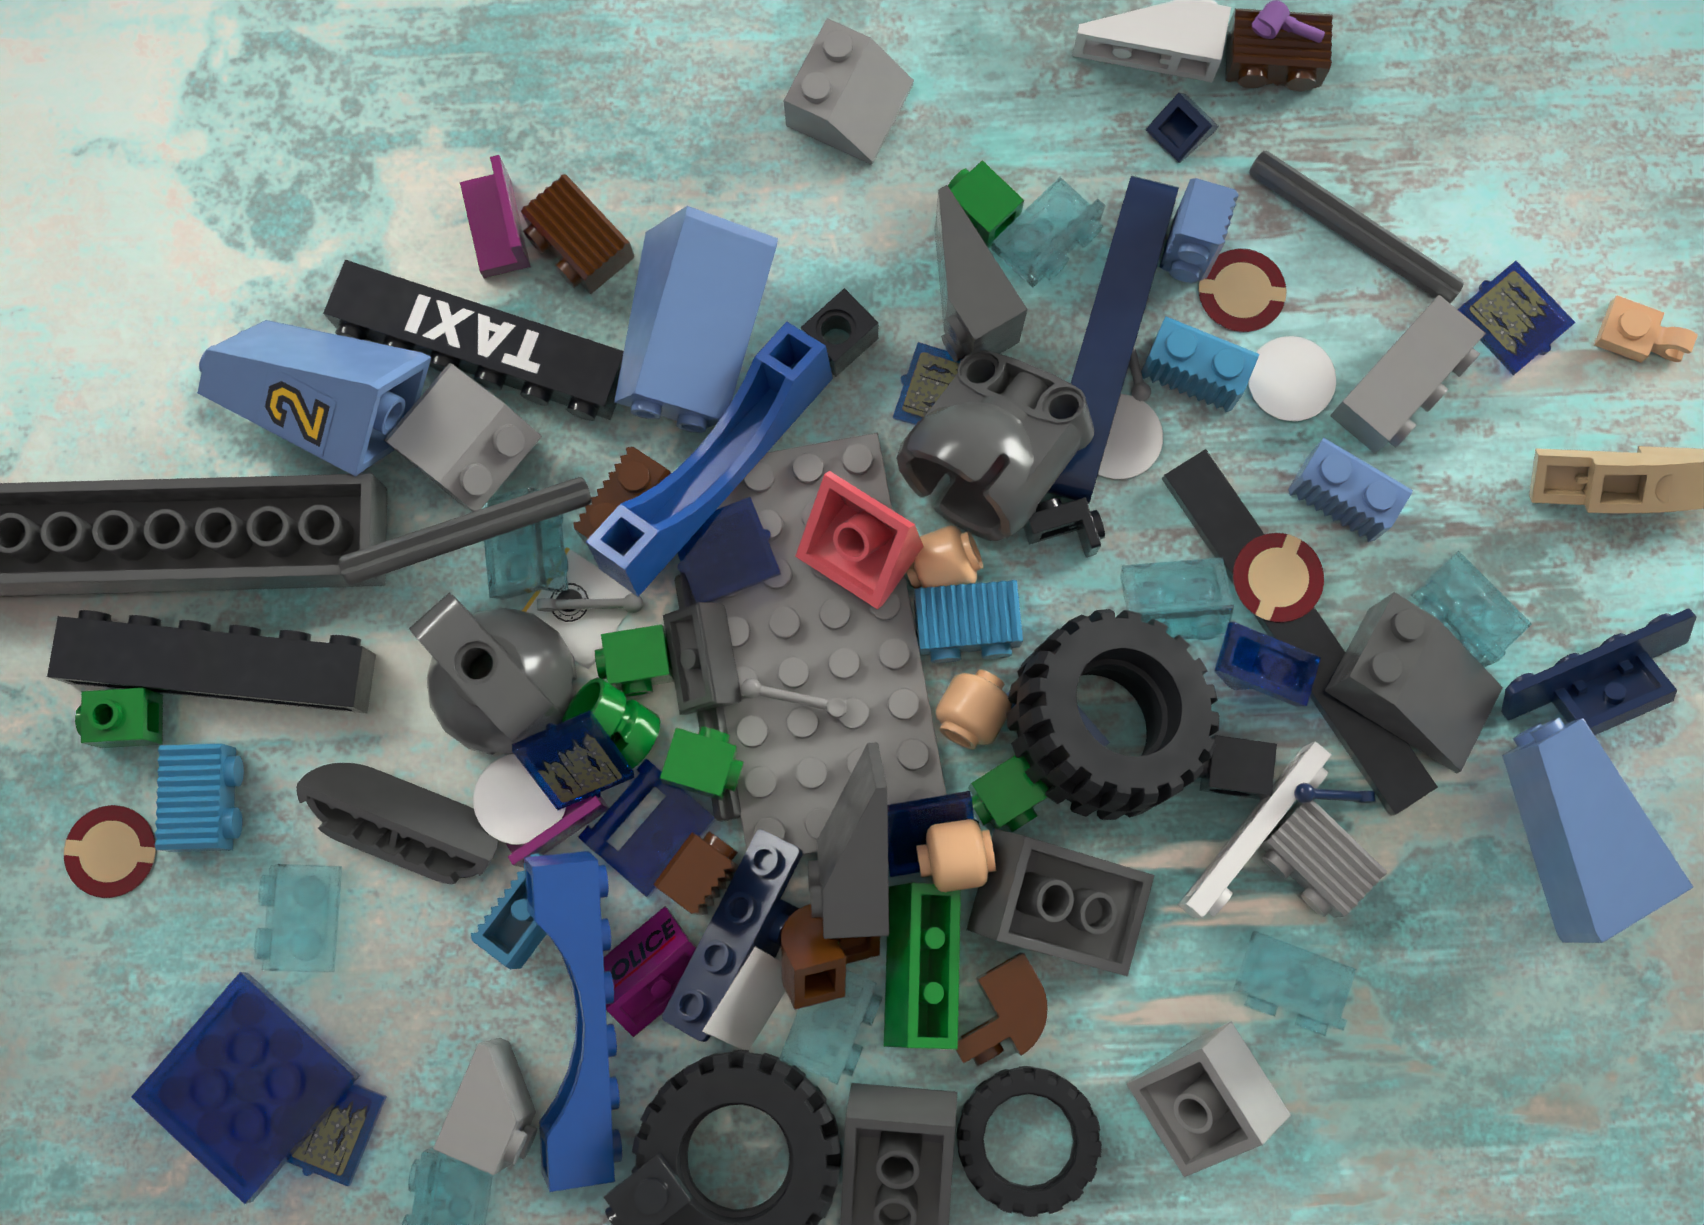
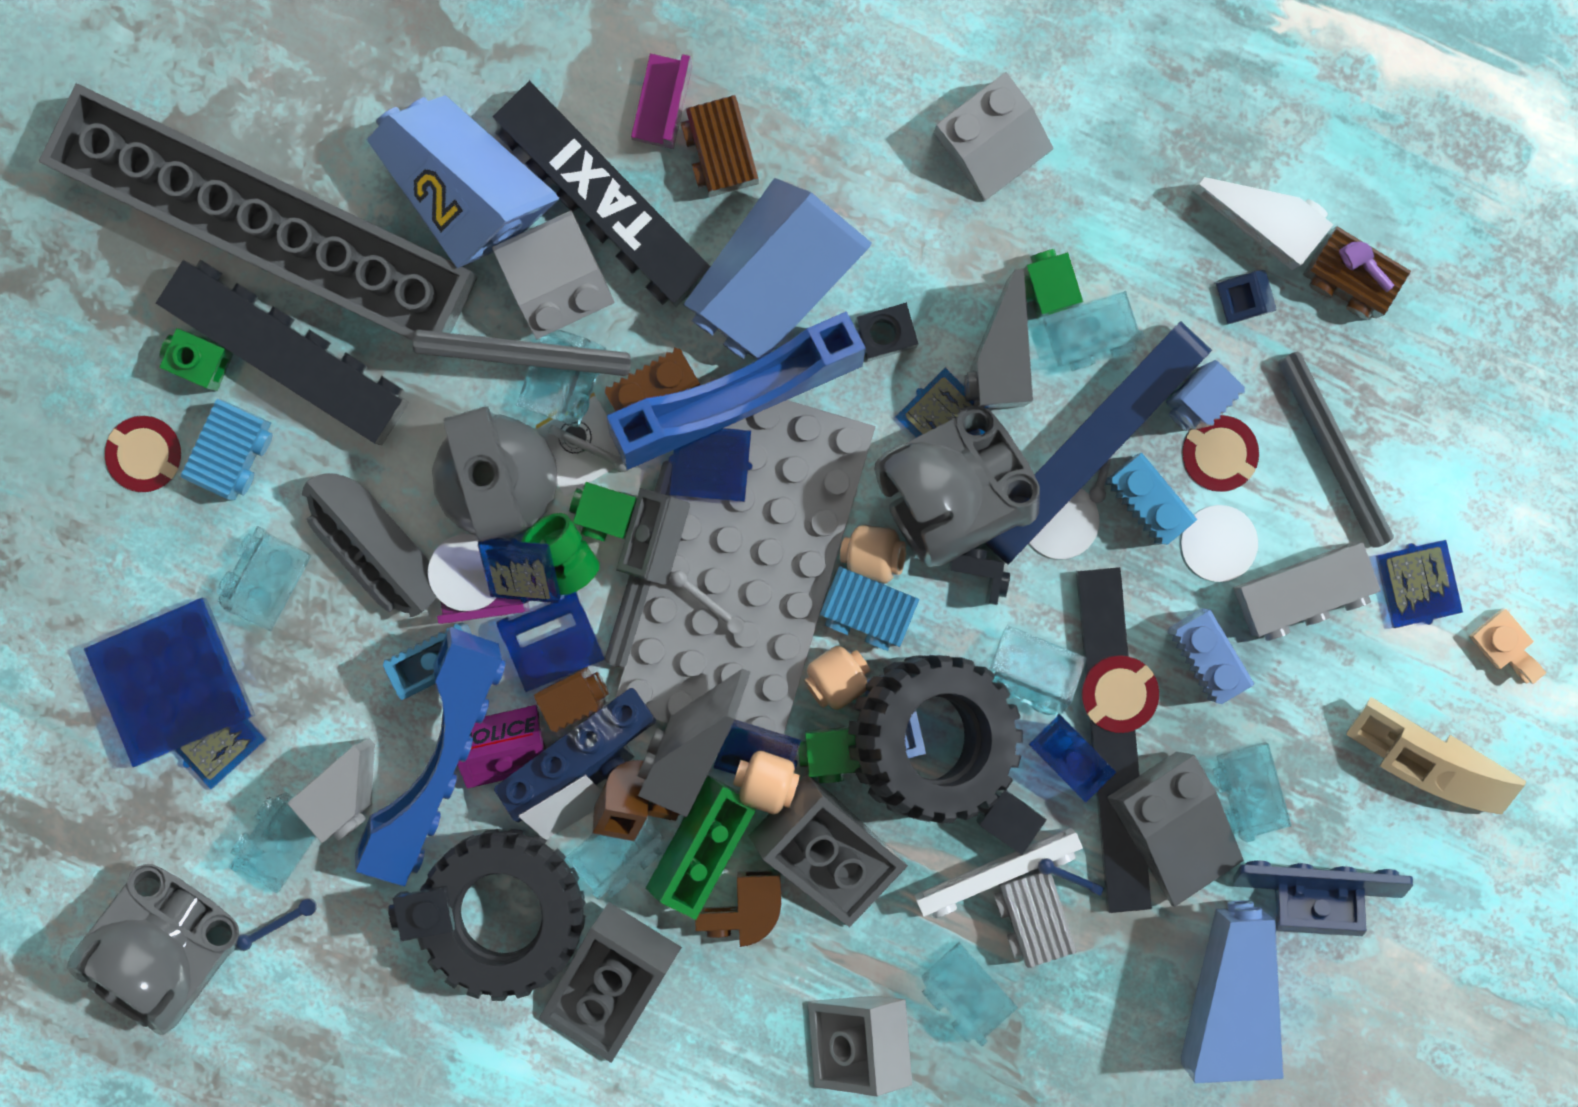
camera: 25 degrees right, 10 degrees up
green brick [660,726,744,801] -> none
coral slope [795,471,924,610] -> none
black tyre [957,1066,1102,1217] -> none

